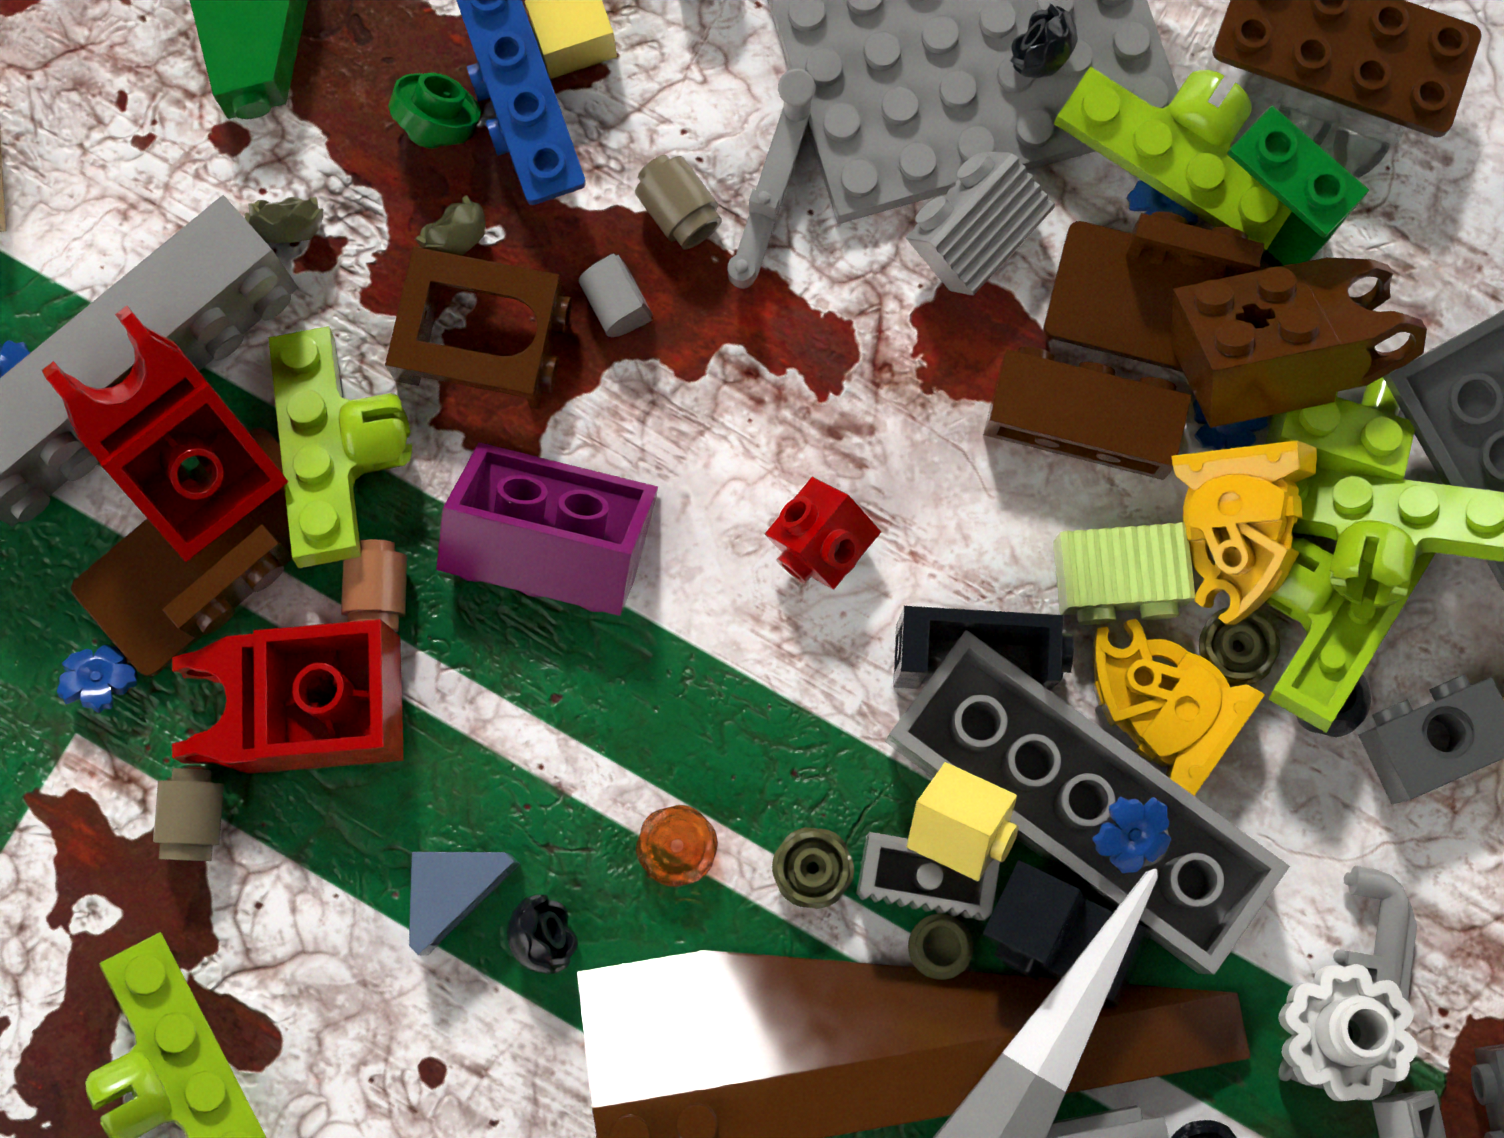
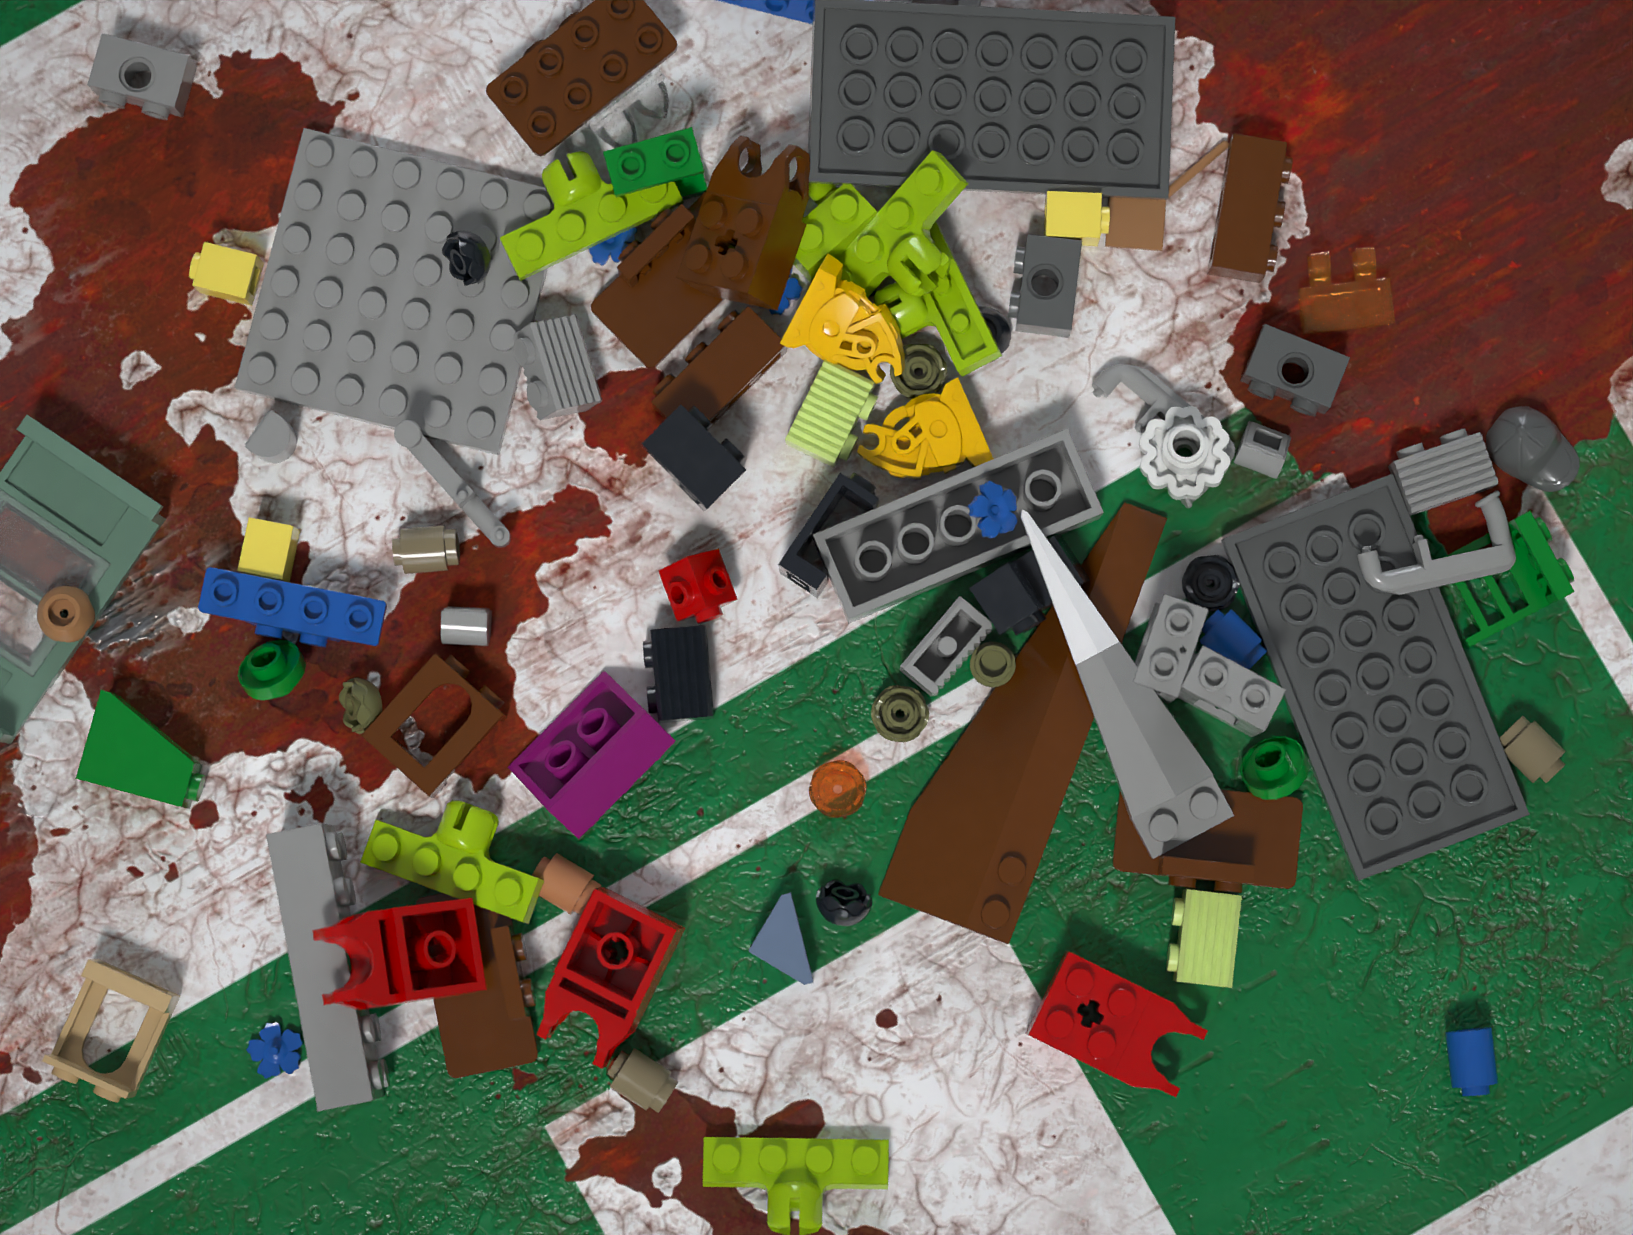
camera: 55 degrees left, 5 degrees up
blue plant [57,645,137,713] -> none
olive plate [245,197,324,243] -> none
light yellow brick [906,762,1019,881] -> none
none -> black brick [641,404,746,511]
none -> black brick [643,625,714,723]

